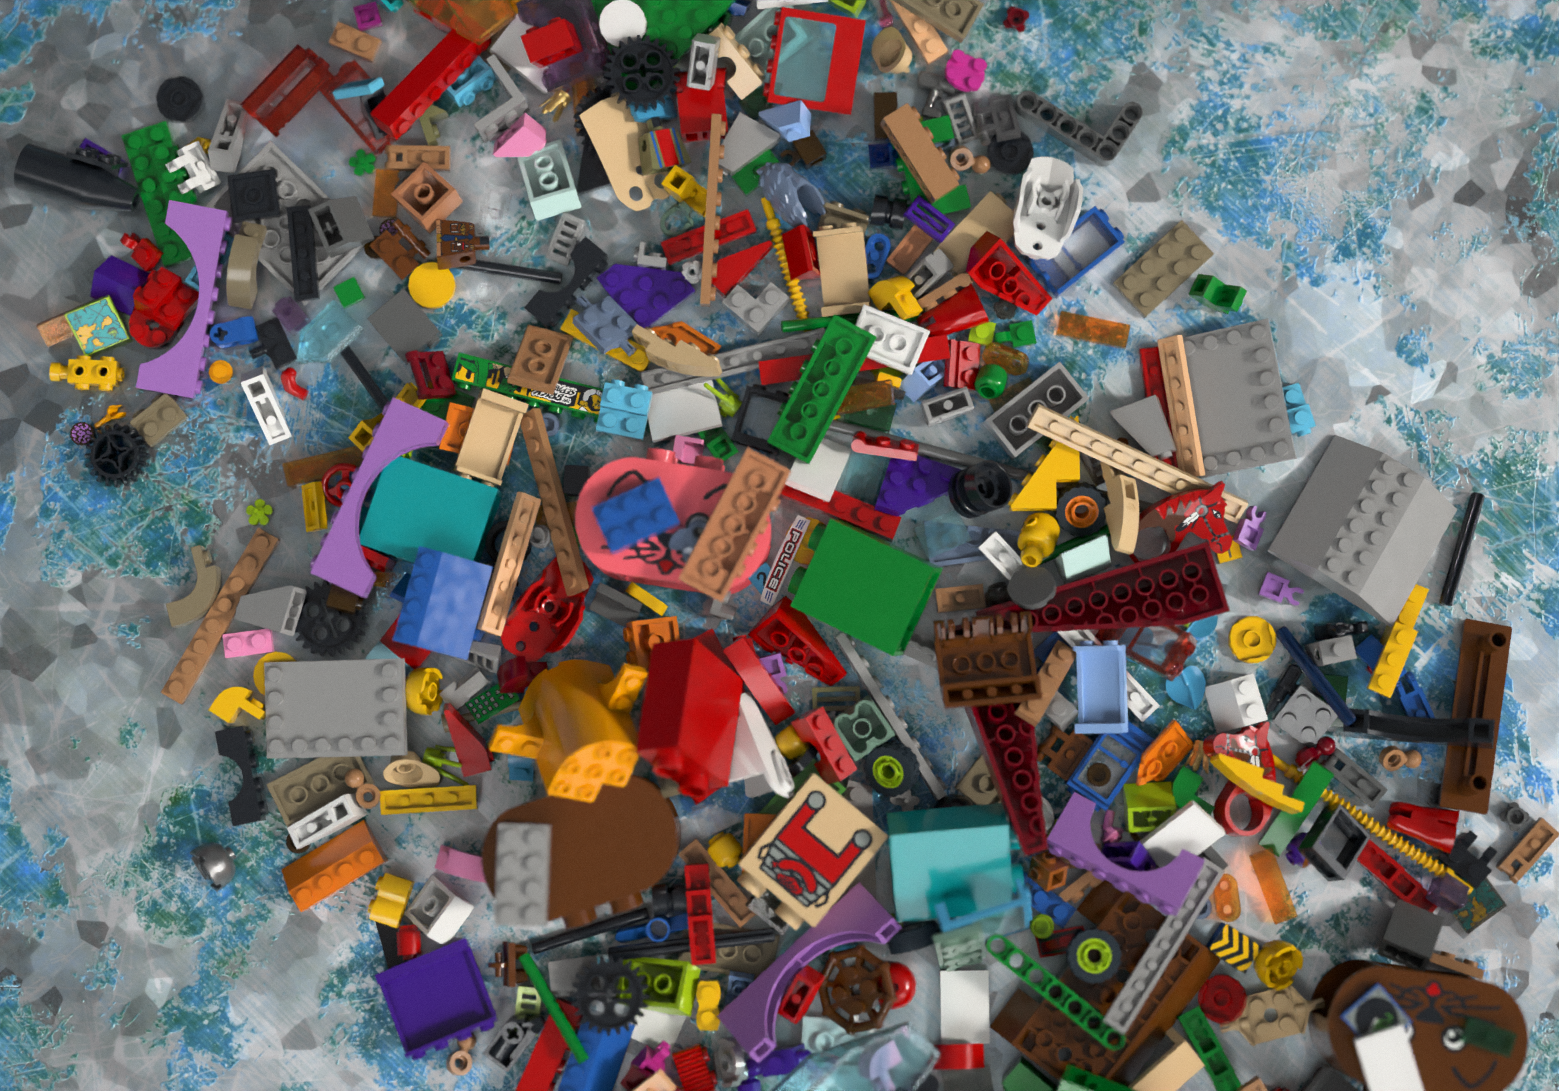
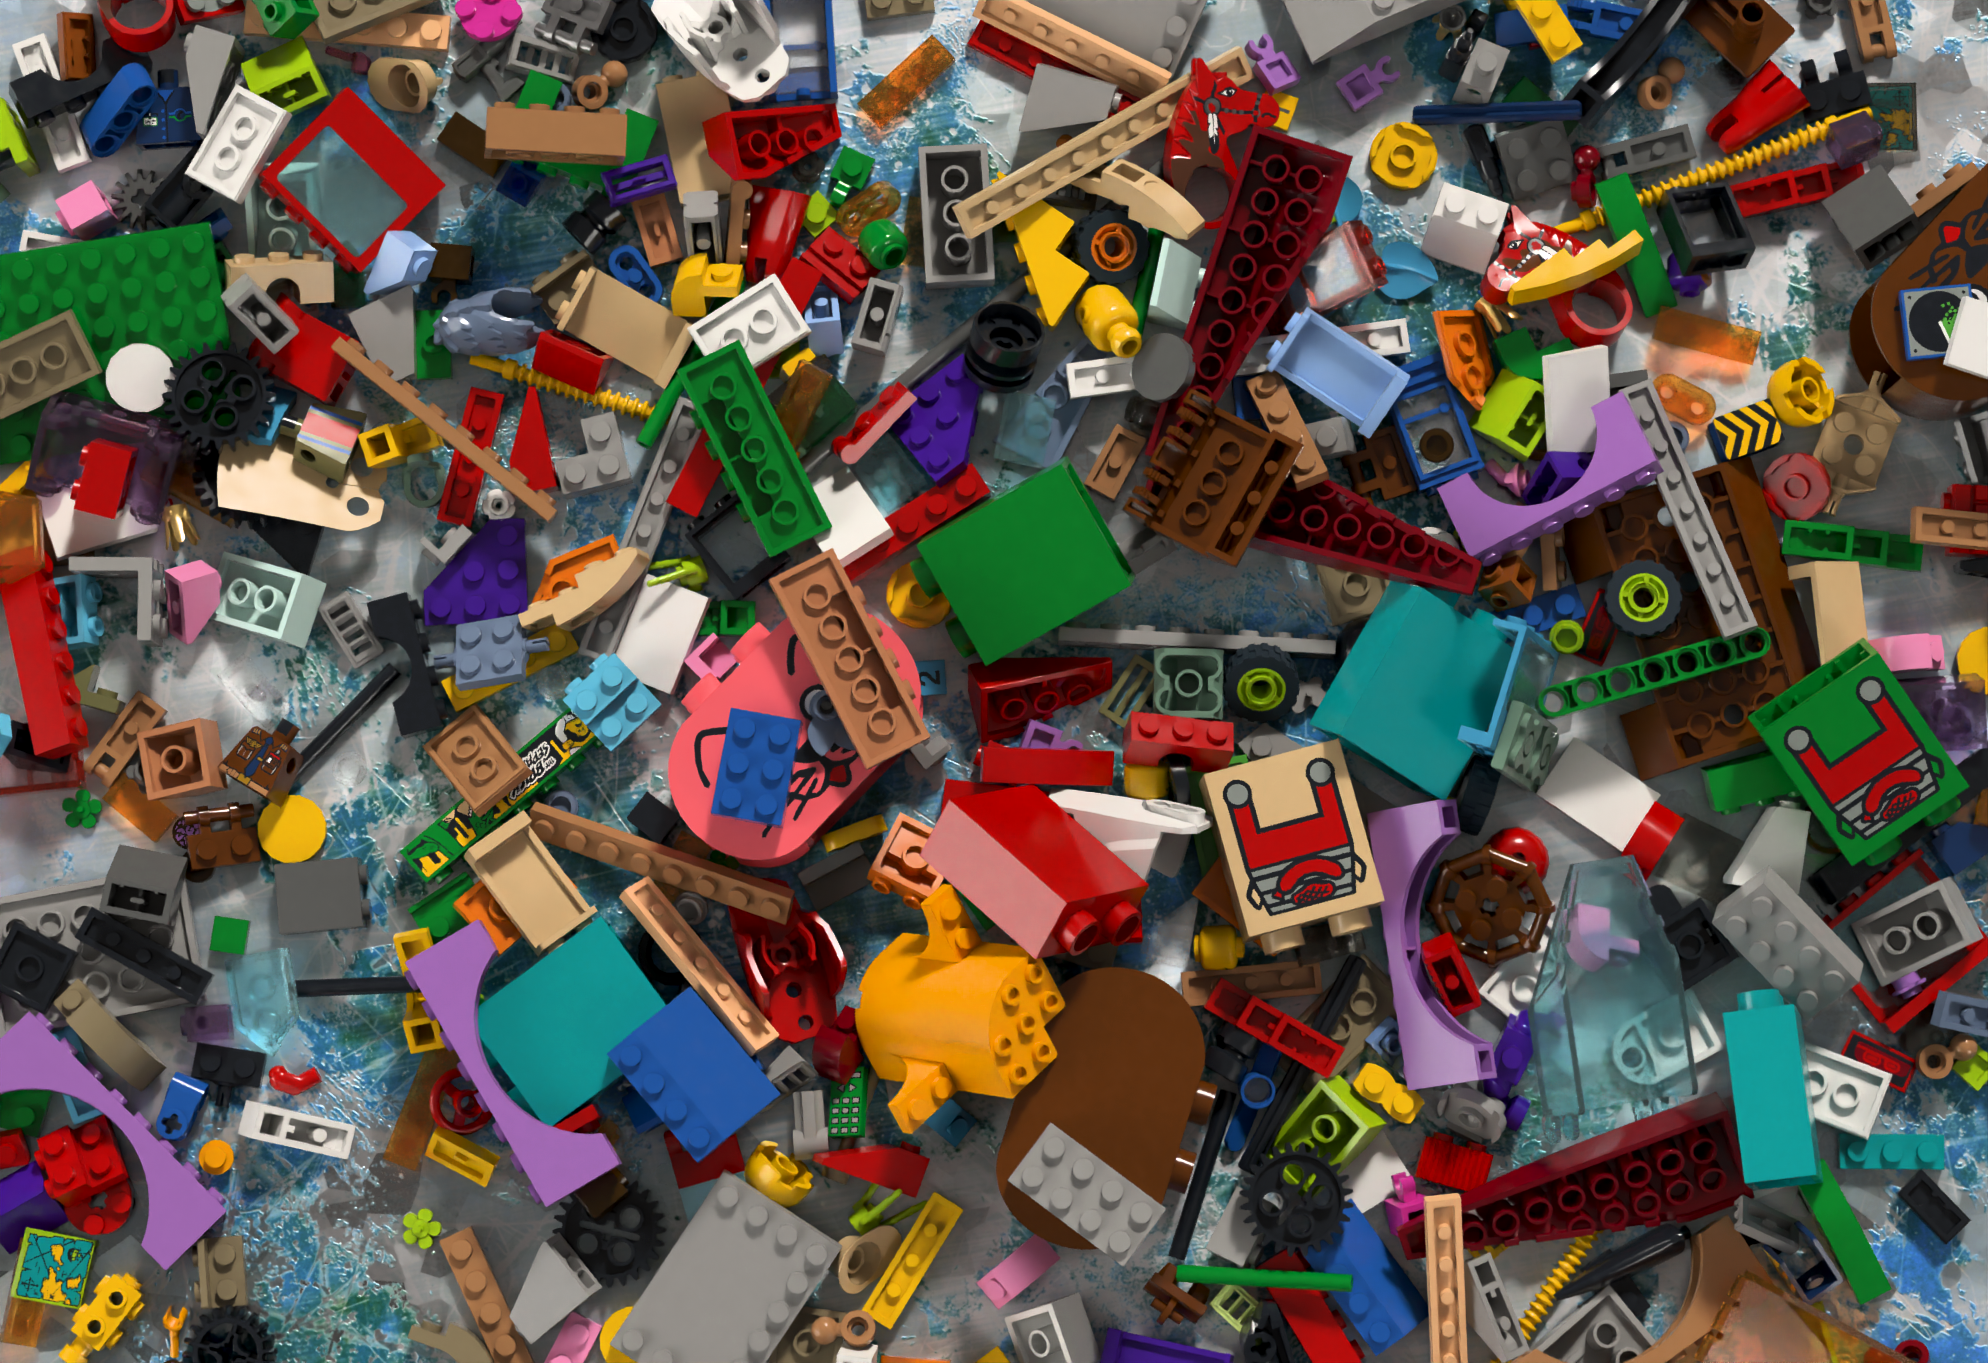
camera: 55 degrees left, 0 degrees up
dark red plate [405,350,456,400] -> none
sticker [760,515,810,606] -> none
none -> dark grey piece [1432,4,1467,41]

